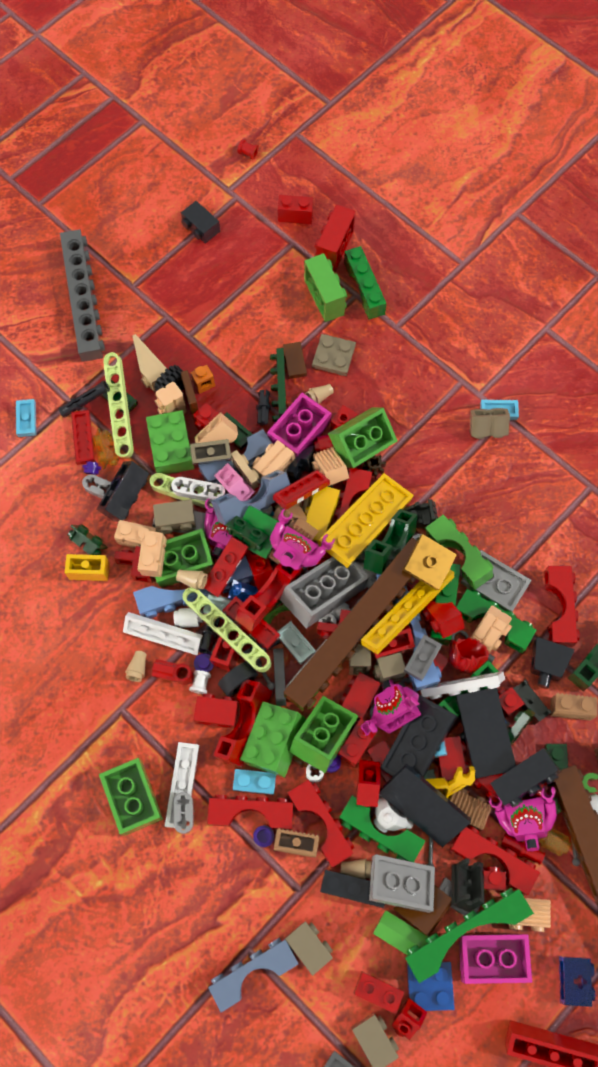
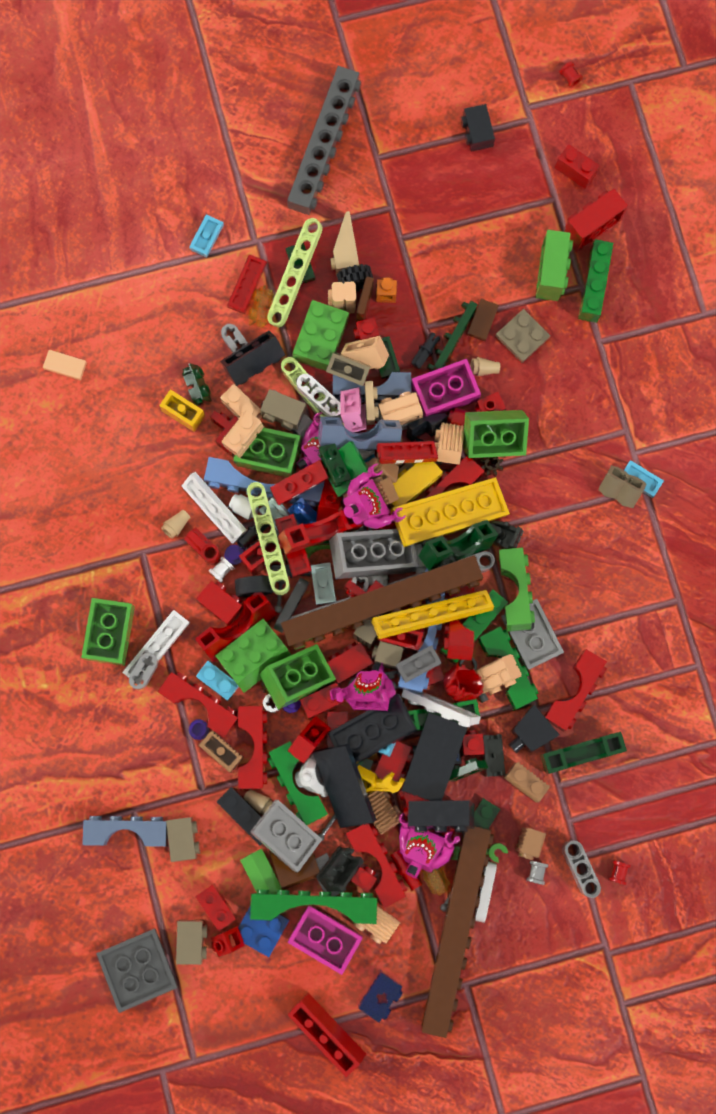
camera: 25 degrees right, 10 degrees up
black pin [58,380,110,418] -> none
dark purple plate [82,462,101,475] -> none
tan cone [176,569,207,590] -> none
plate [403,534,457,590] -> none

